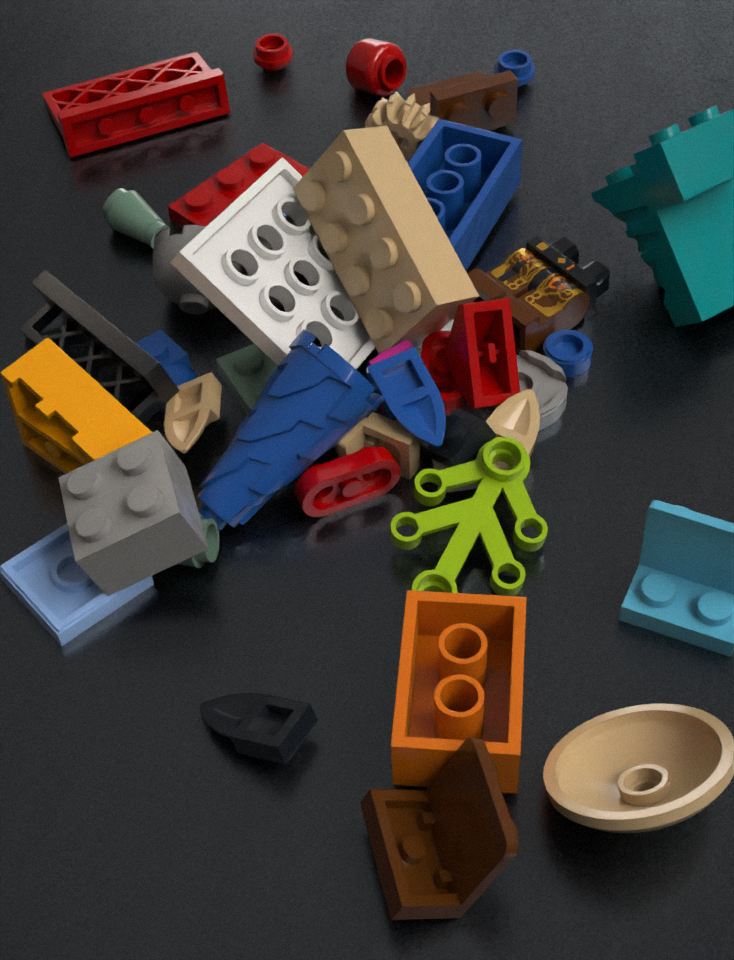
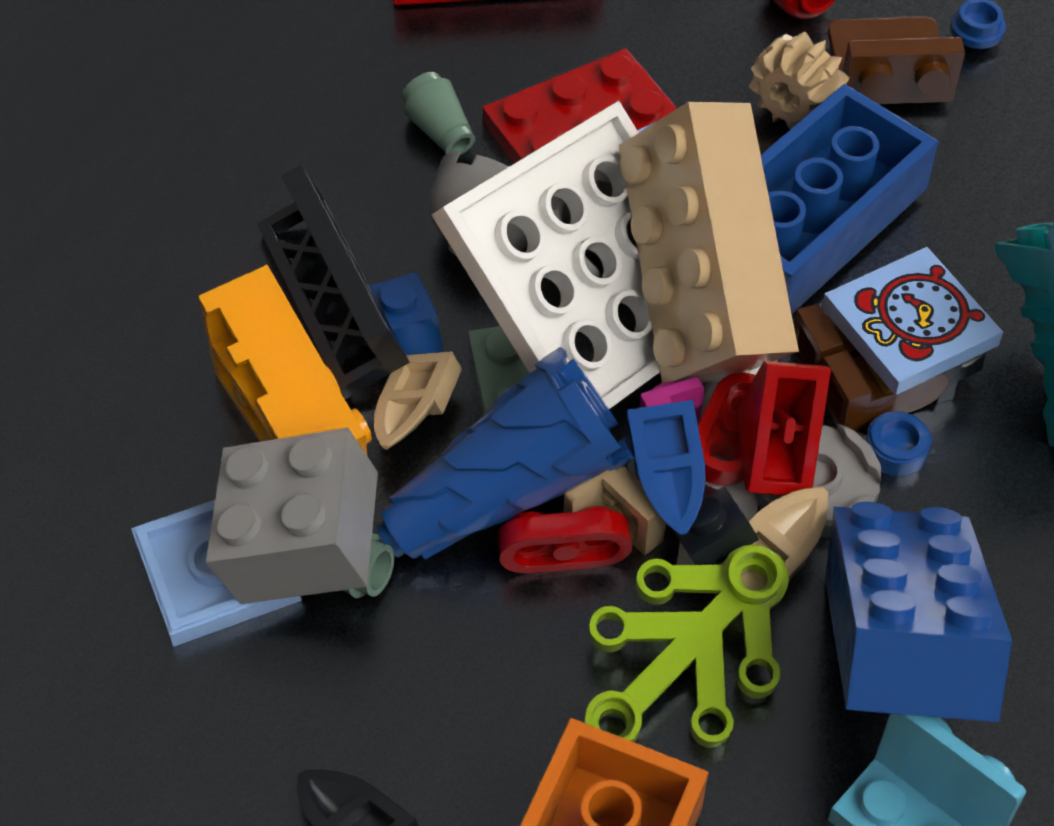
camera: 15 degrees right, 5 degrees up
none -> light blue tile [822,247,1003,396]
none -> blue brick [825,502,1012,722]

